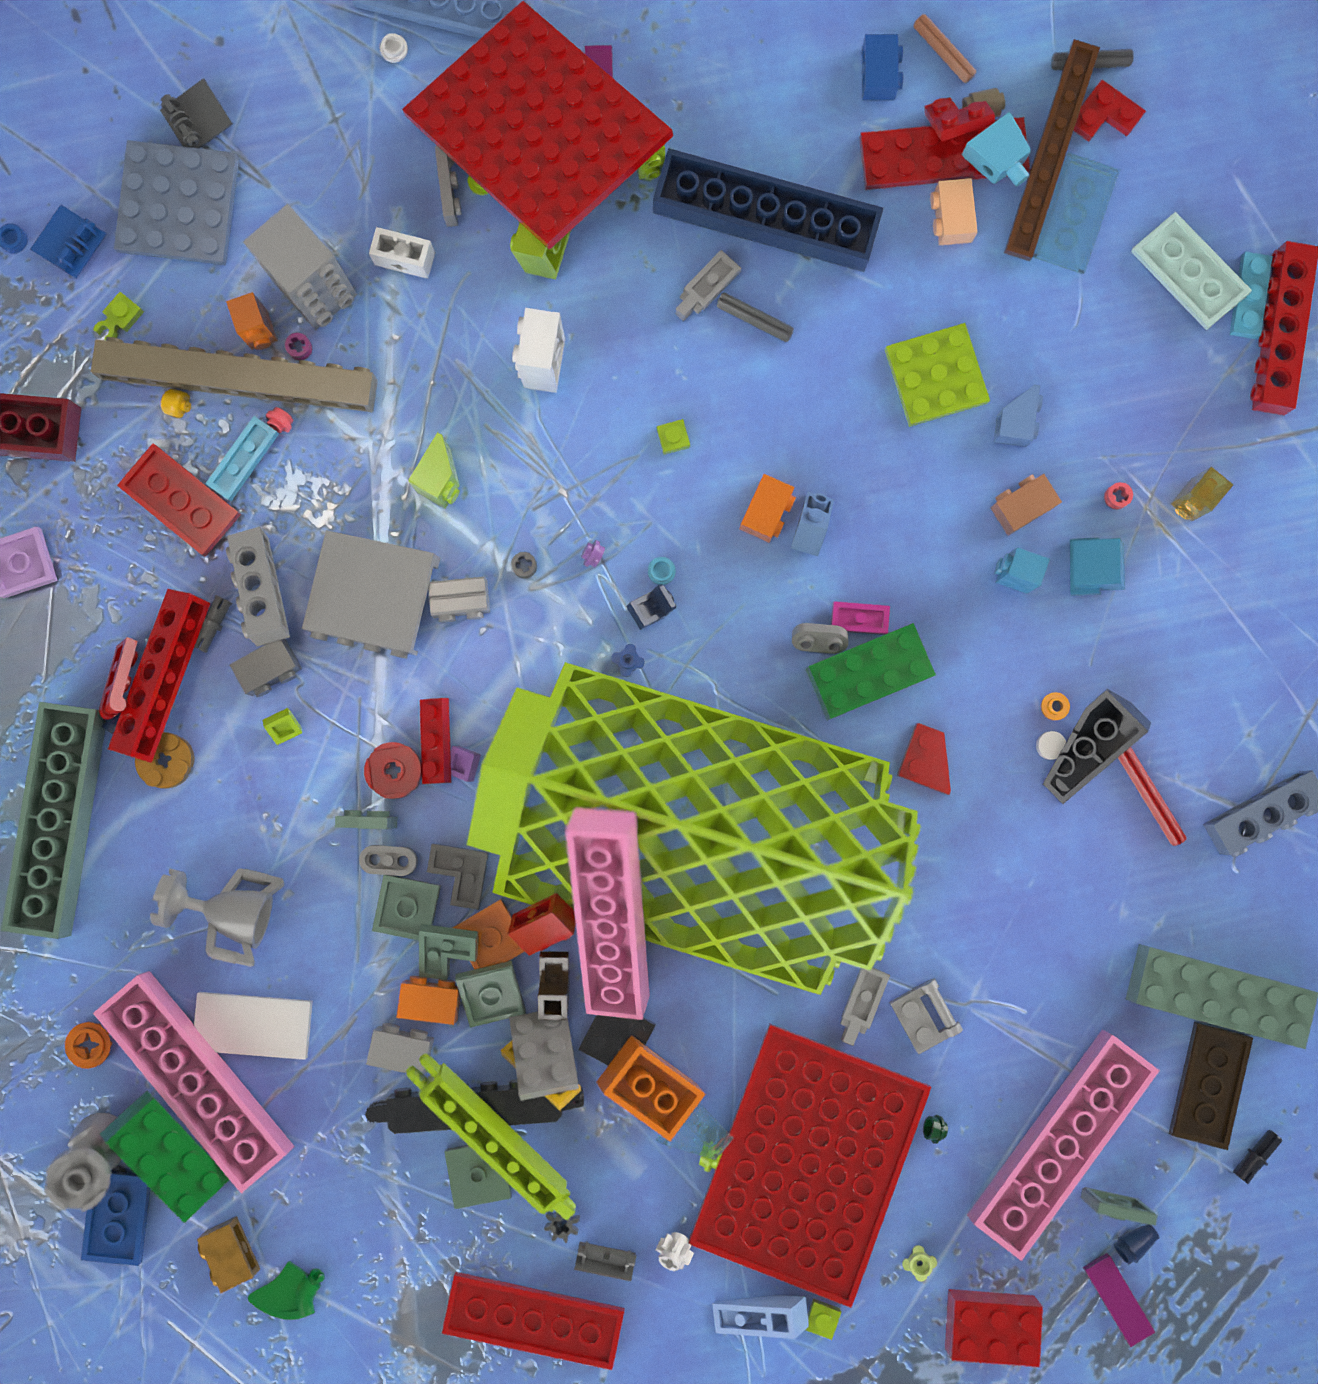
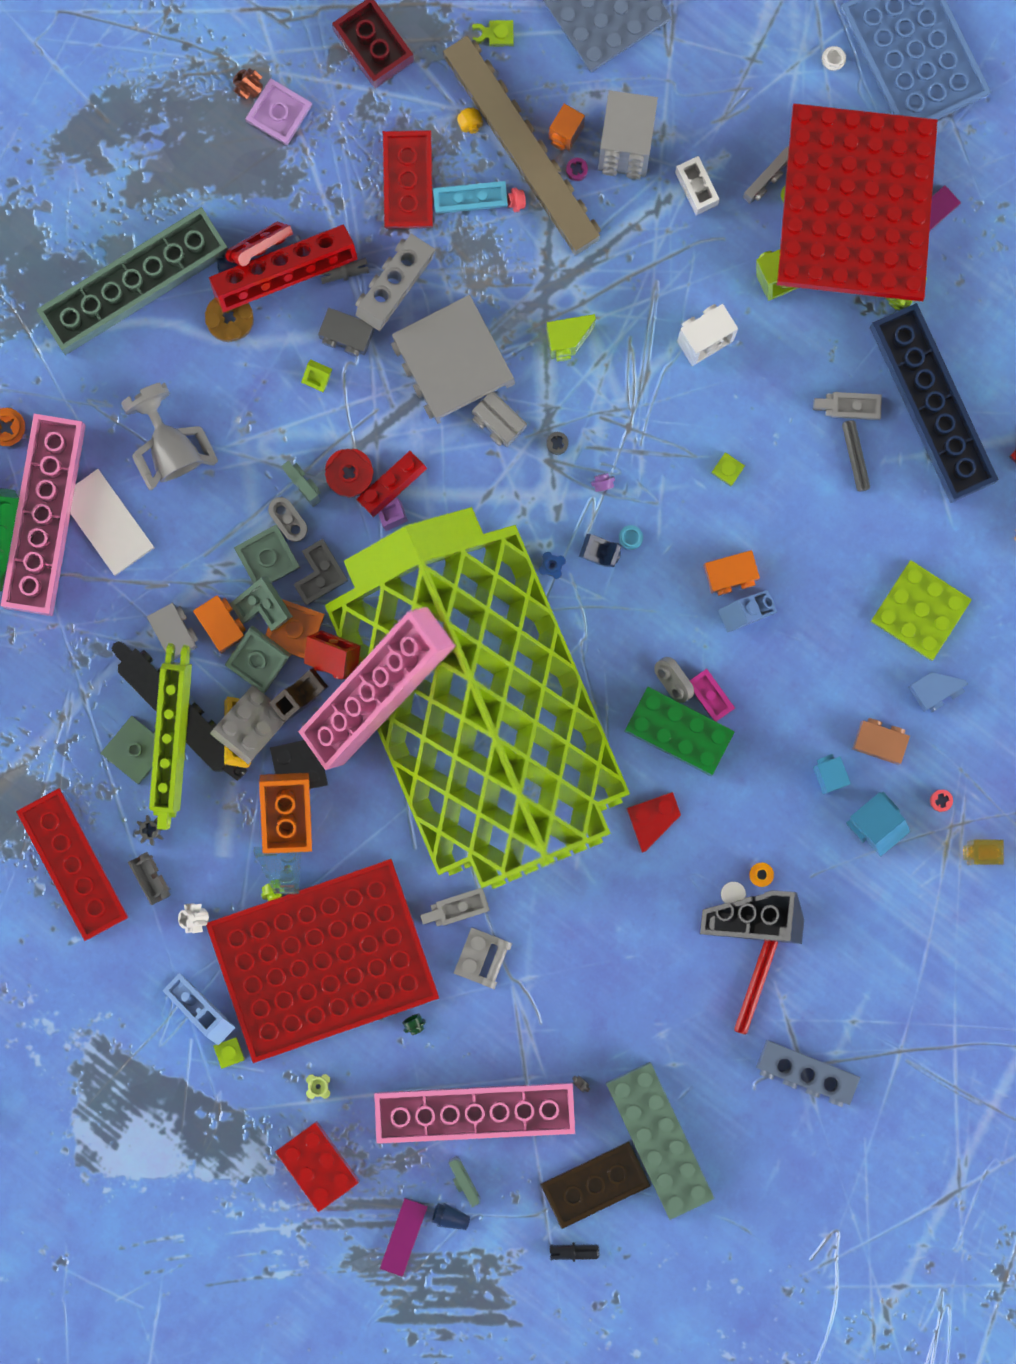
camera: 50 degrees right, 0 degrees up
none -> dark grey piece [572,1076,590,1092]

